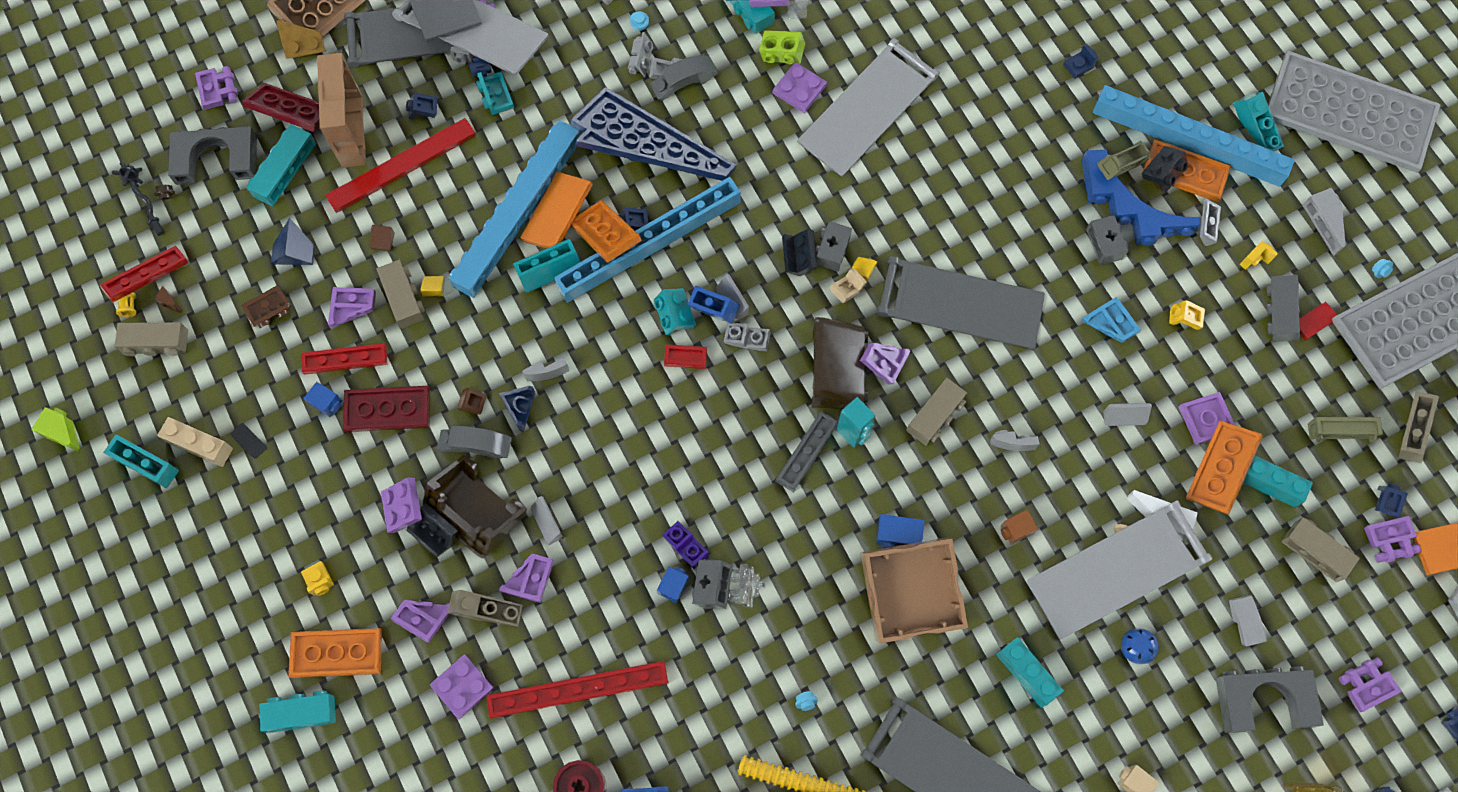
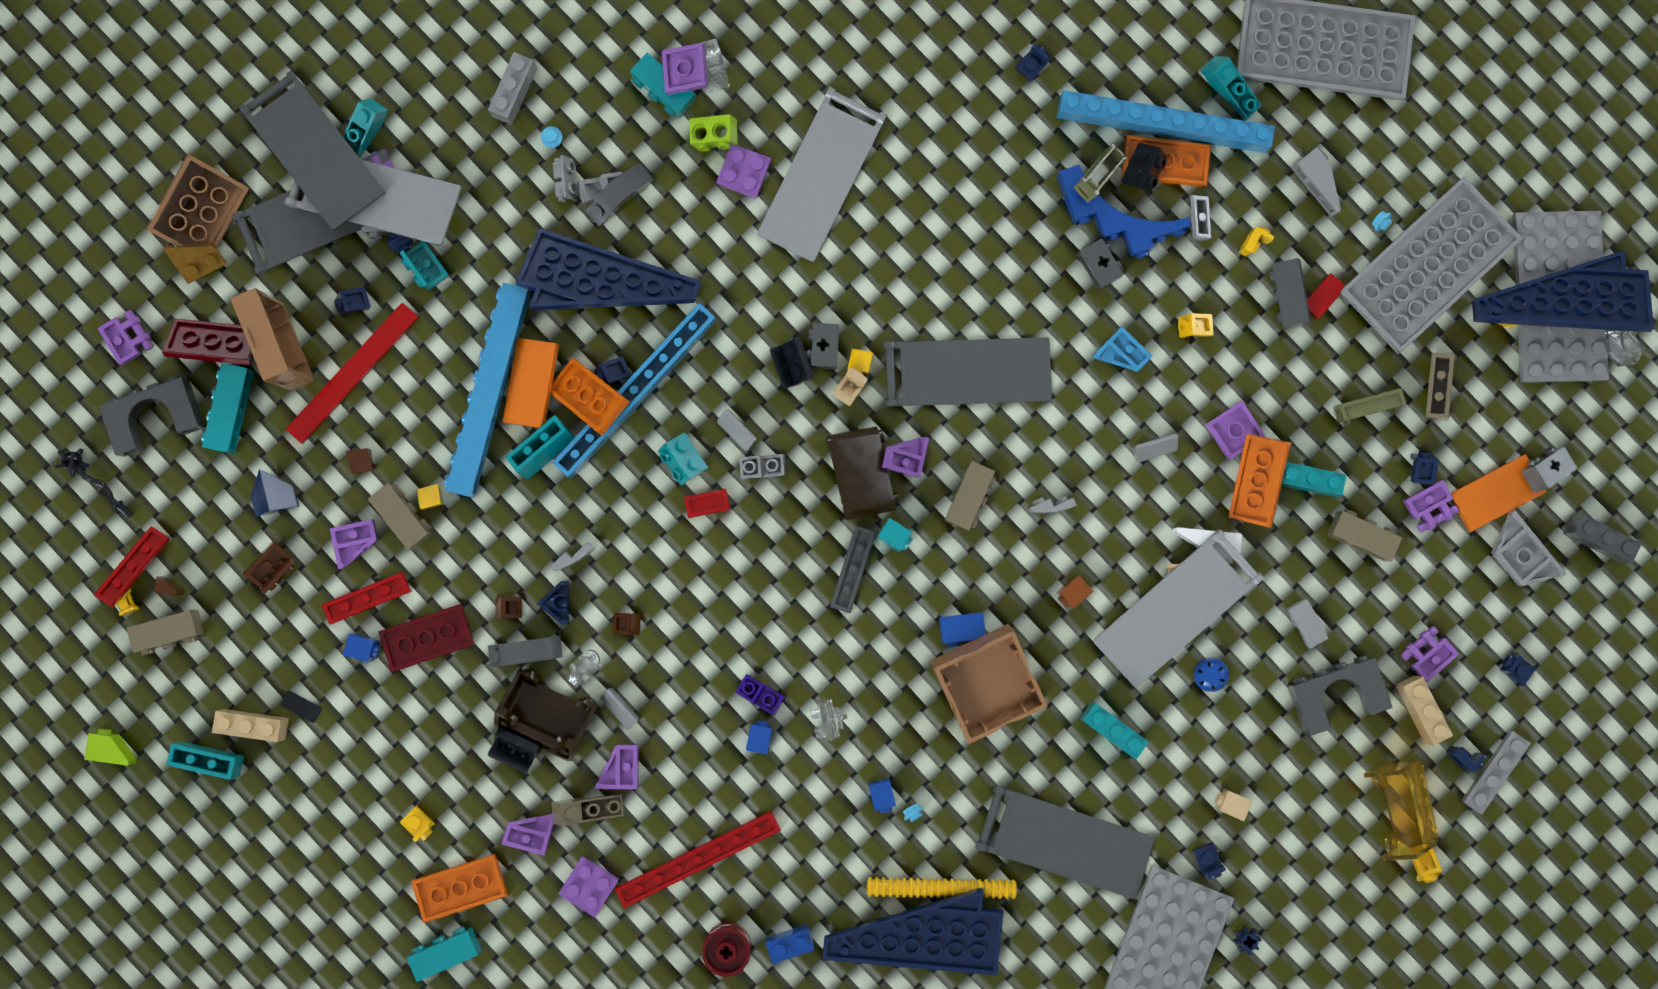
camera: 20 degrees left, 15 degrees up
dark brown plate [154,185,175,200] -> none
medium lavender plate [381,477,422,533] -> none
blue brick [687,285,740,324] -> none
dark grey brick [692,560,733,609] -> none
none -> clear hips [567,650,601,686]
none -> reddish brown slope [613,613,641,635]
none -> blue brick [868,778,896,813]
none -> tan brick [1395,676,1453,746]

